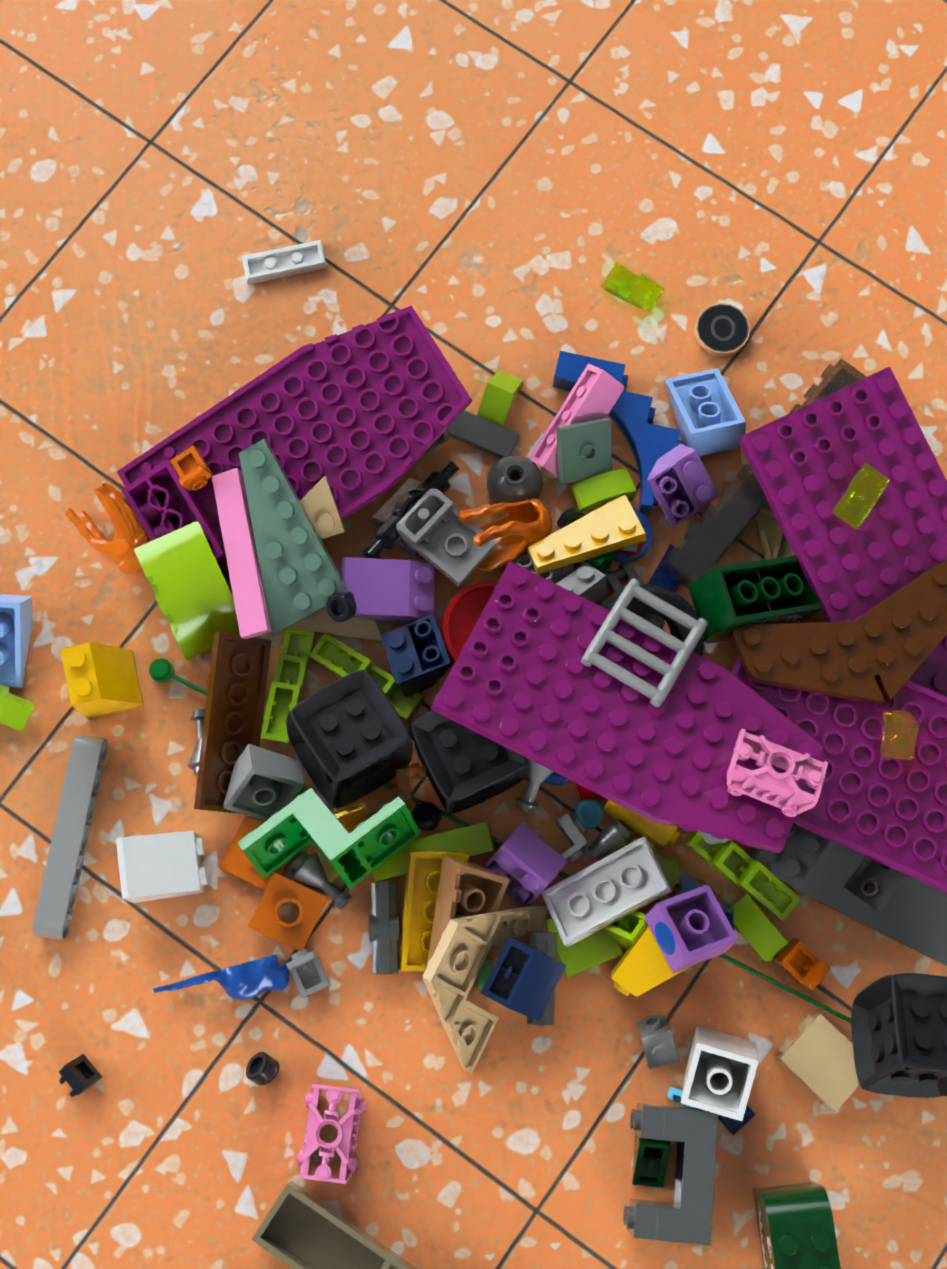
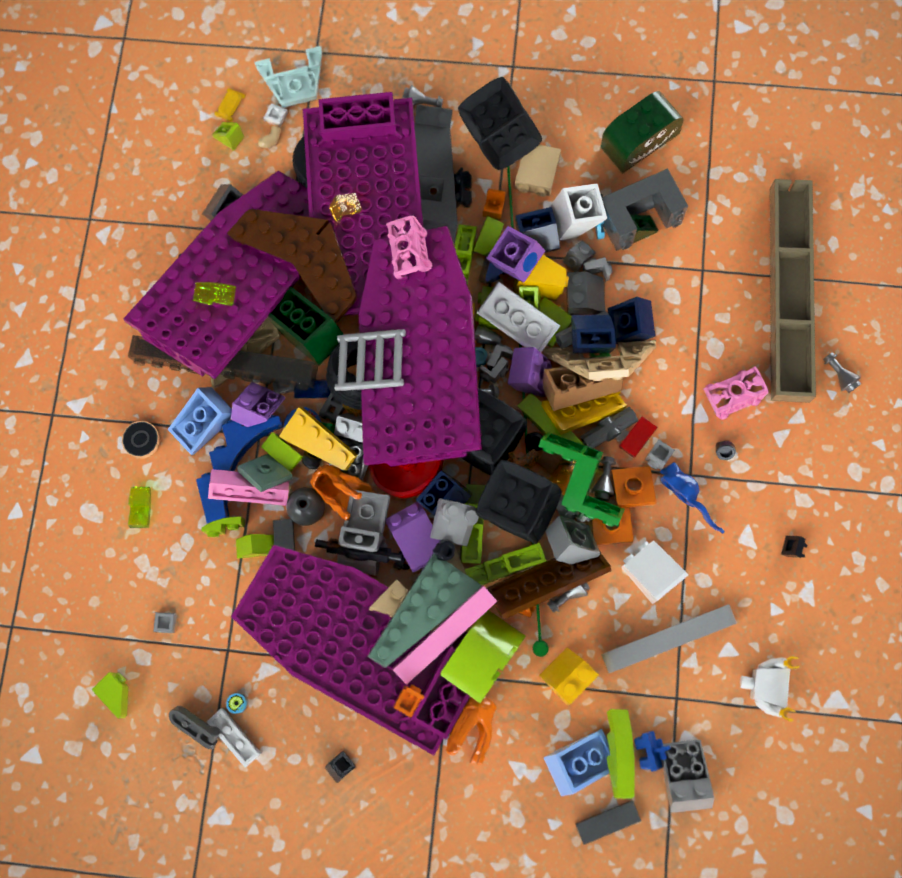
camera: 110 degrees left, 0 degrees up
none -> lime slope [91,672,129,719]
none -> light grey tile [153,612,177,633]
none -> dark grey plate [169,706,221,750]
none -> lime slope [201,516,245,538]
none -> tile [226,693,247,714]
none -> black slope [325,751,356,783]
none -> light grey slope [430,499,479,547]
none -> black hinge [454,167,472,209]
none -> light grey bracket [479,357,509,384]
none -> dark blue slope [515,207,560,253]
none -> dark grey slope [566,272,605,316]
none -> light grey bracket [583,257,613,281]
none -> dark blue slope [608,297,656,344]
none -> red tile [619,416,657,458]

